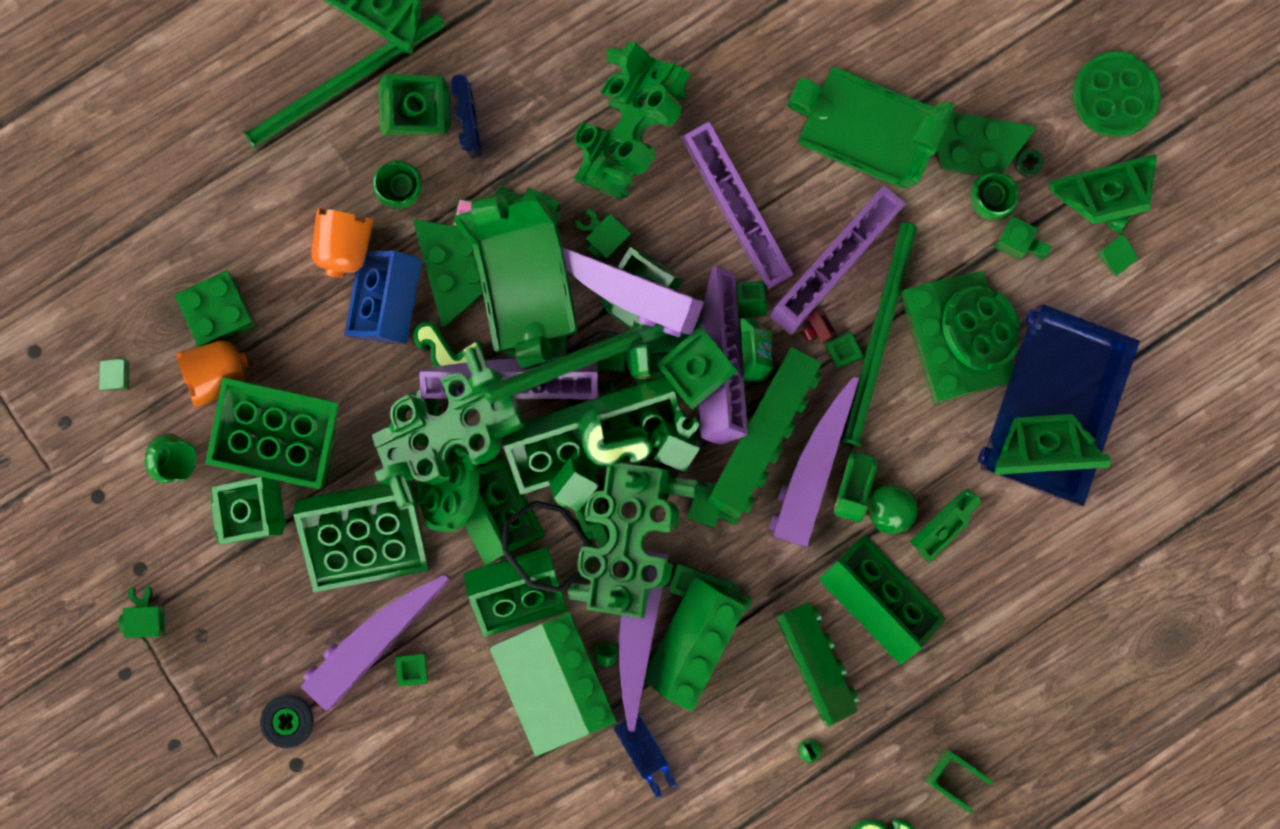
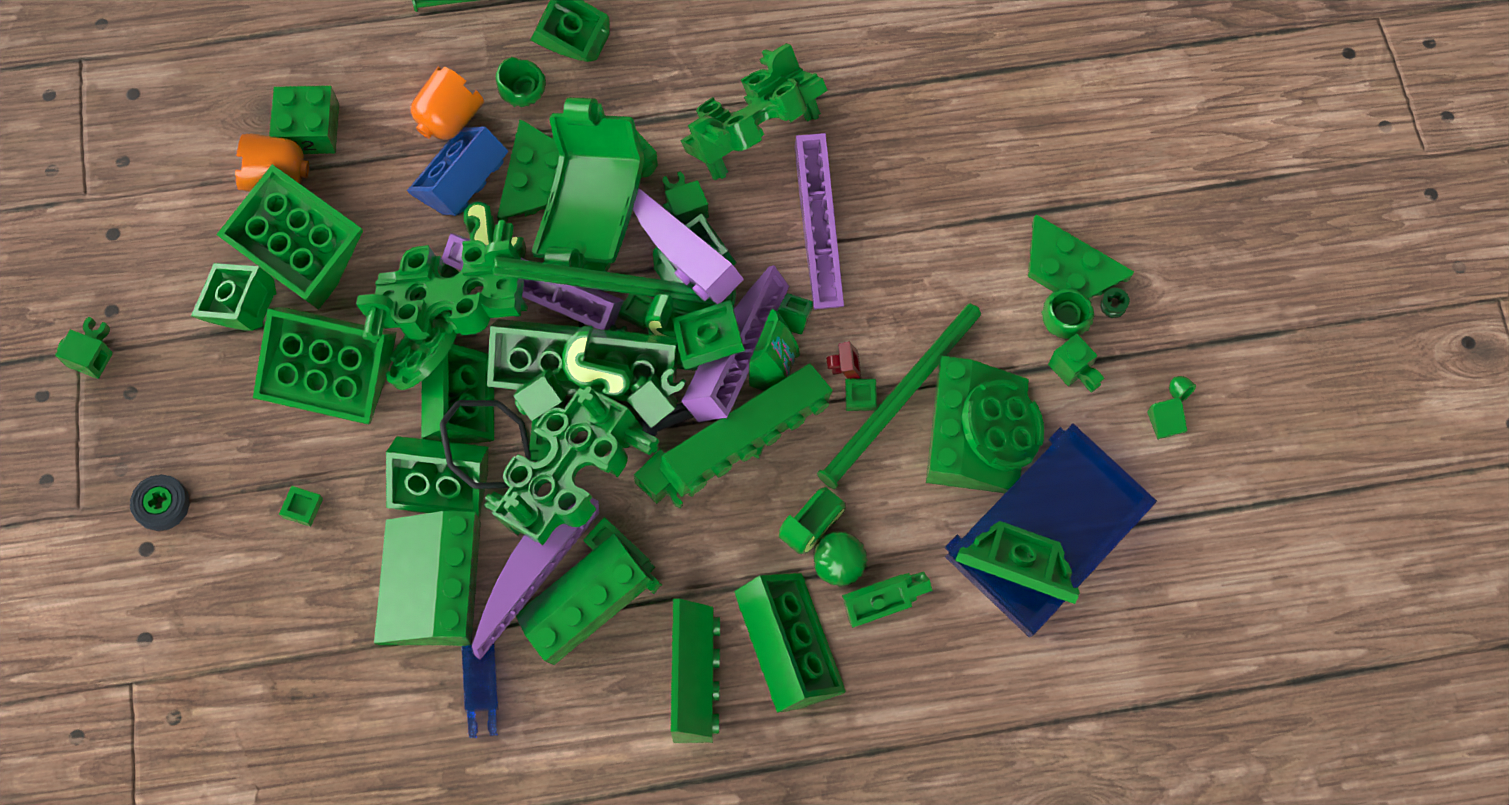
camera: 20 degrees right, 15 degrees down
slope [99,359,130,390] -> none
green hair [144,433,197,483] -> none
medium lavender slope [301,575,451,711] -> none
clear blue hinge [450,74,482,158] -> none
green hinge [594,642,618,668] -> none
medium lavender slope [769,185,906,335] -> none
medium lavender slope [769,377,859,548] -> none
green panel [786,67,954,189] -> none
green hinge [798,738,822,763] -> none
green wing [1048,154,1157,225] -> none
green tile [1072,51,1161,138] -> none

